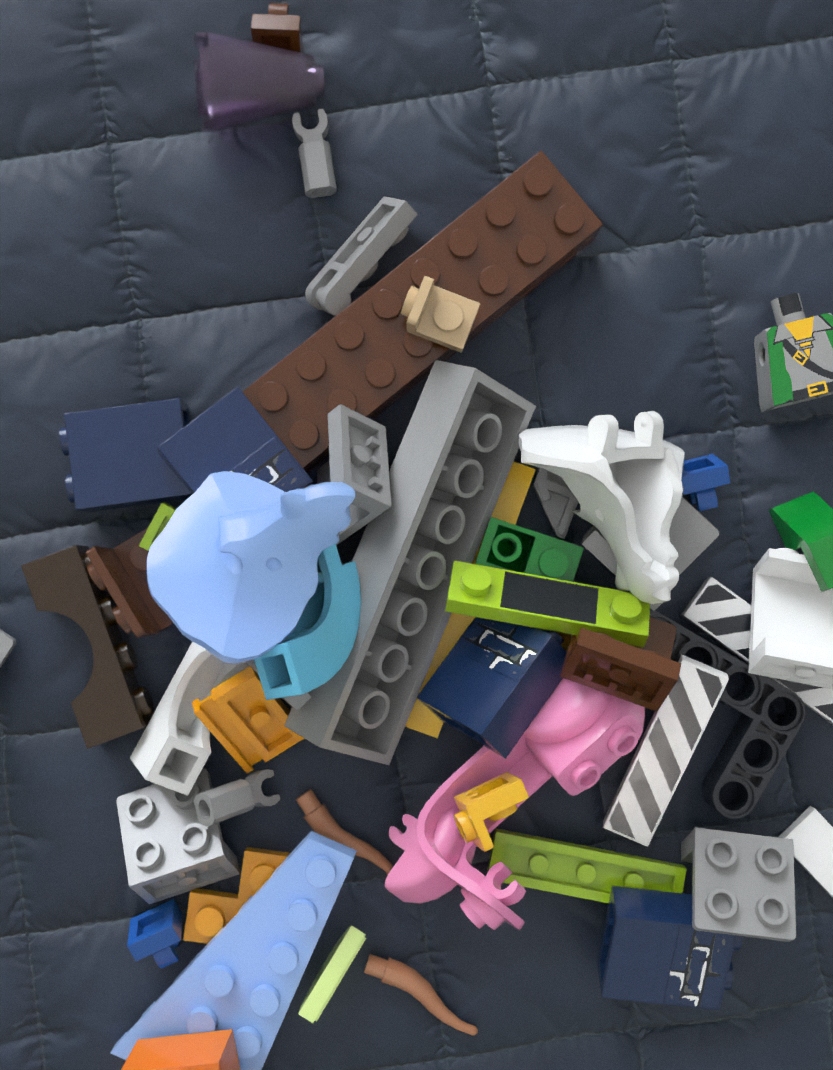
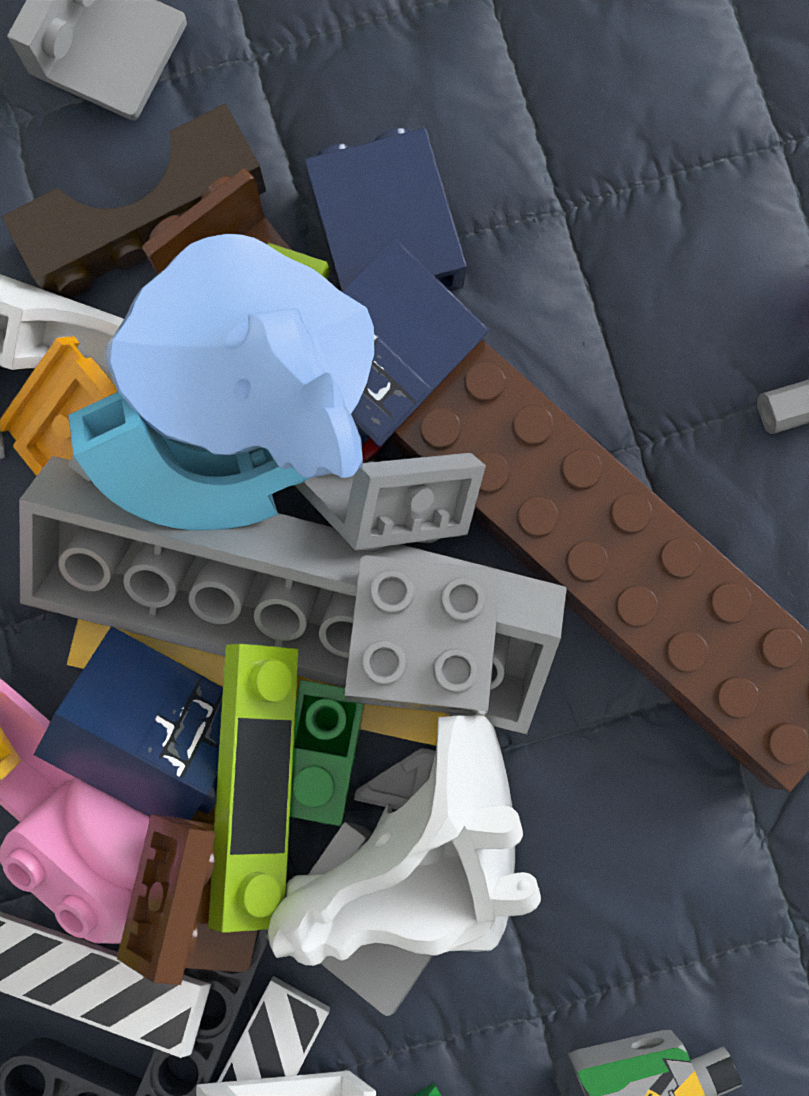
camera: 80 degrees right, 5 degrees down
light grey plate [305,196,418,316] -> none
tan bracket [401,276,480,353] -> none
blue tile [681,454,731,512] -> none
none -> light grey bracket [345,555,501,715]

